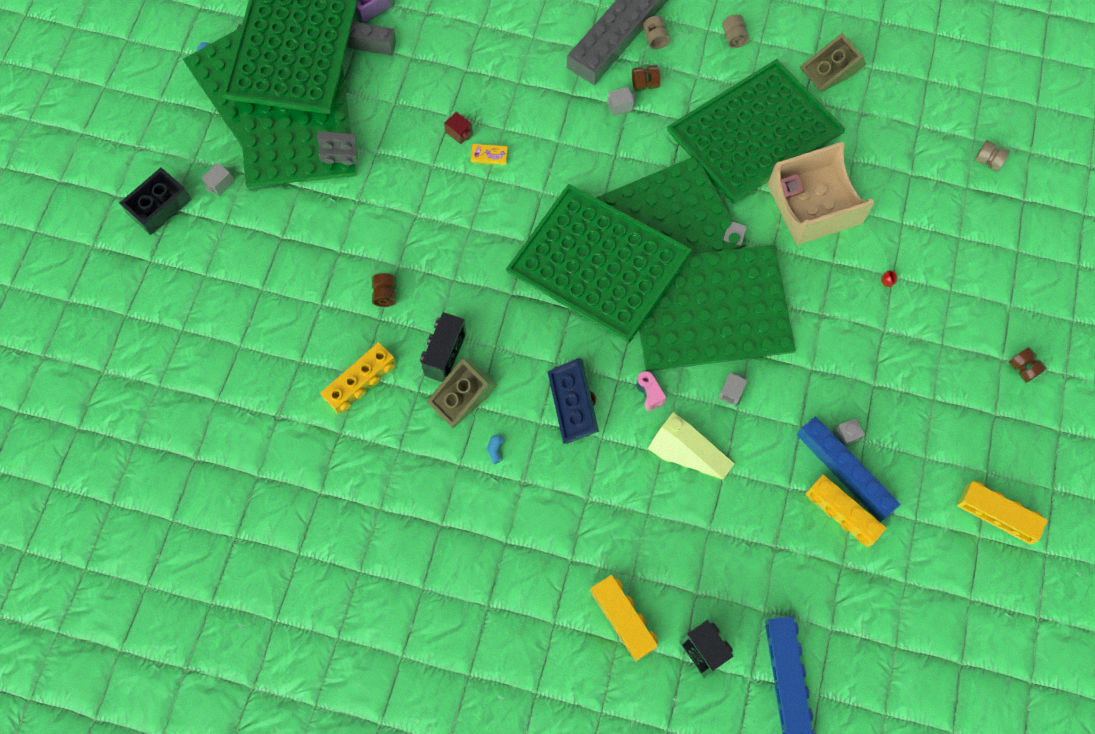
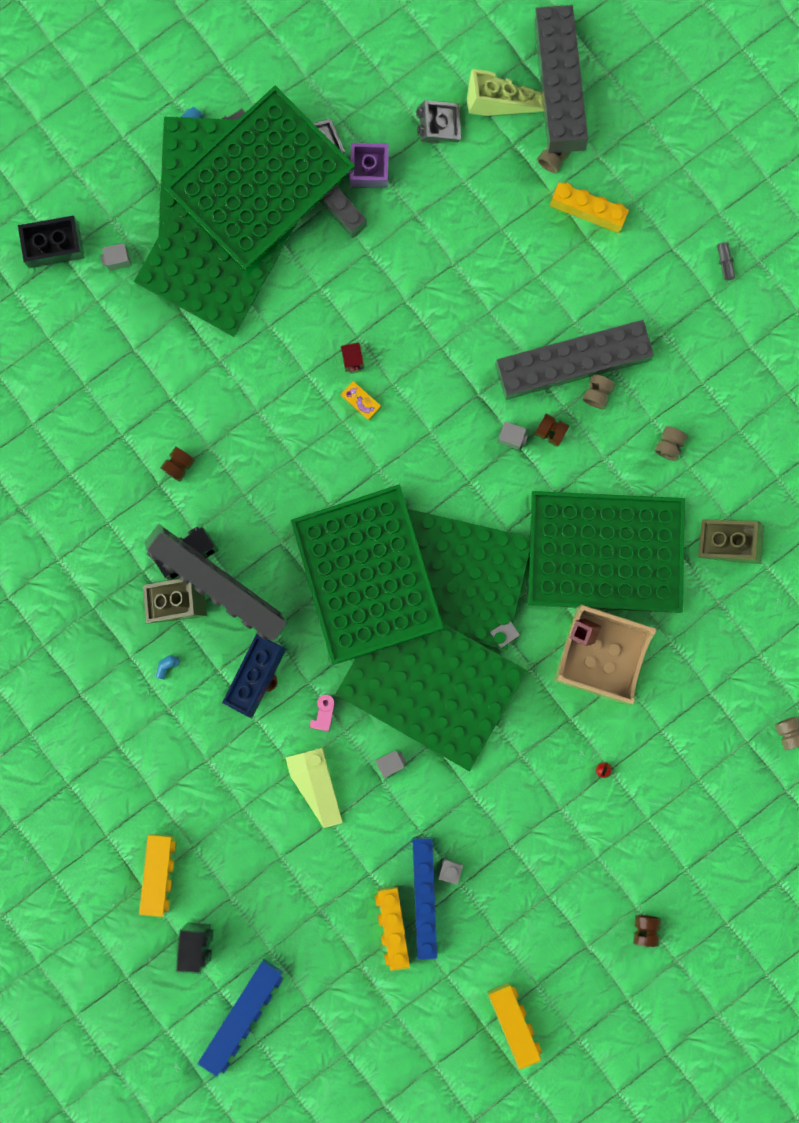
camera: 40 degrees right, 15 degrees up
dark grey plate [317,131,358,165] -> none
yellow brick [320,342,396,415] -> none
none -> dark grey brick [144,524,287,641]

